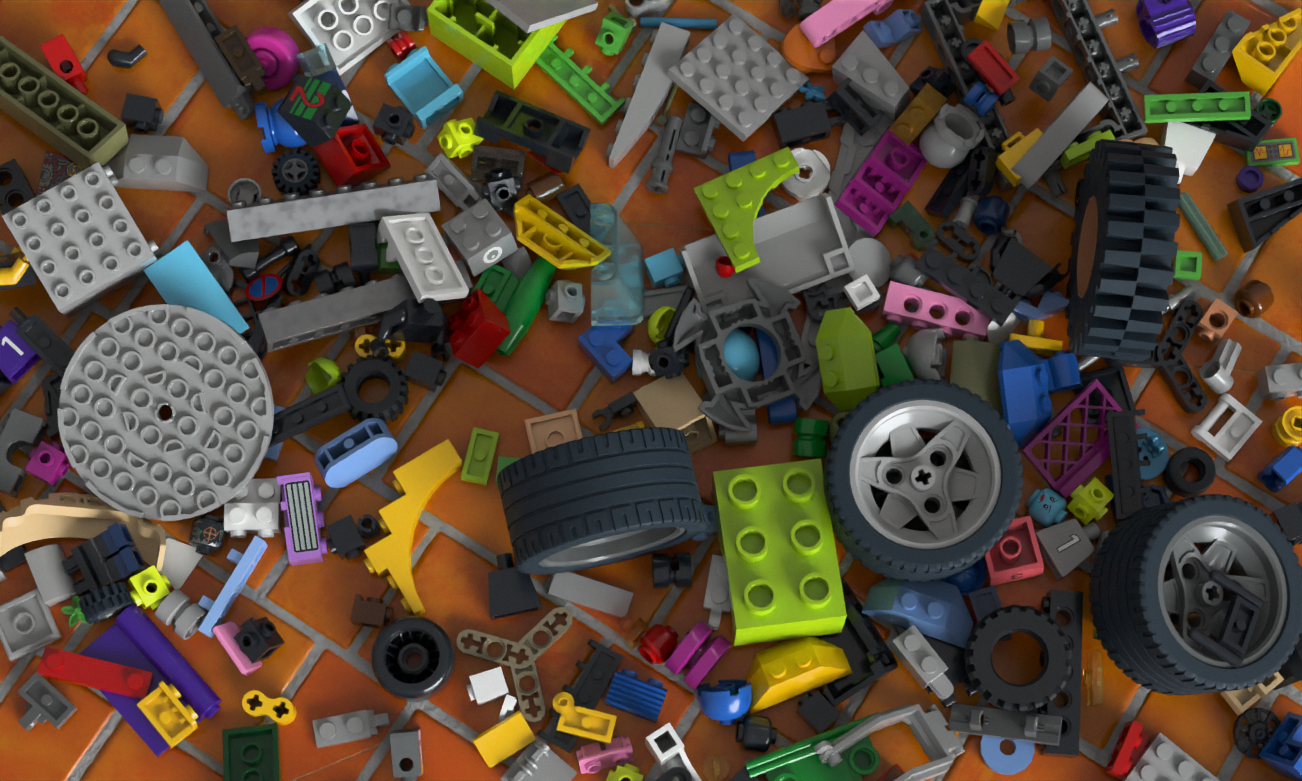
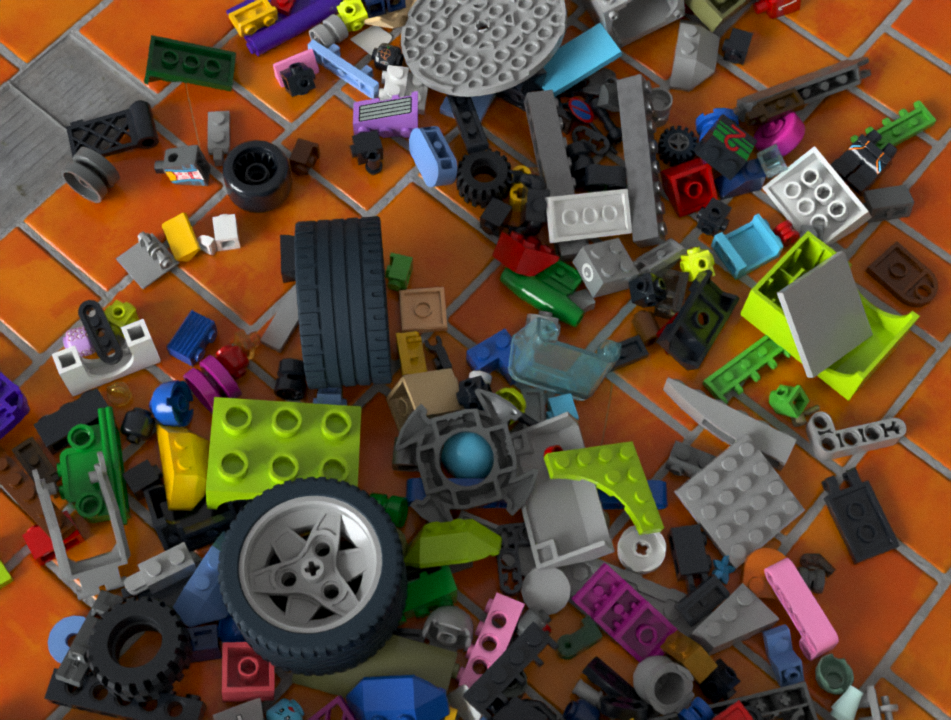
camera: 100 degrees right, 10 degrees down
black arm [107,45,147,69] -> none
yellow axle [242,690,297,725] -> none
lime hair [305,357,343,395] -> none
yellow arch [363,439,463,616] -> none
dark tan piece [456,607,573,723] -> none
lime plate [461,427,500,486] -> none
yellow wedge [513,194,612,270] -> none
black hinge [536,639,623,754] -> none
yellow hinge [553,692,617,744] -> none
bright pink hinge [576,736,634,774] -> none
dark azure piece [640,17,717,29] -> none
dark grey pin [645,116,683,194] -> none
olive hinge [657,81,679,126] -> none
white plate [843,274,880,311] -> none
green cone [872,322,901,354] -> none
black beam [935,221,980,263] -> none

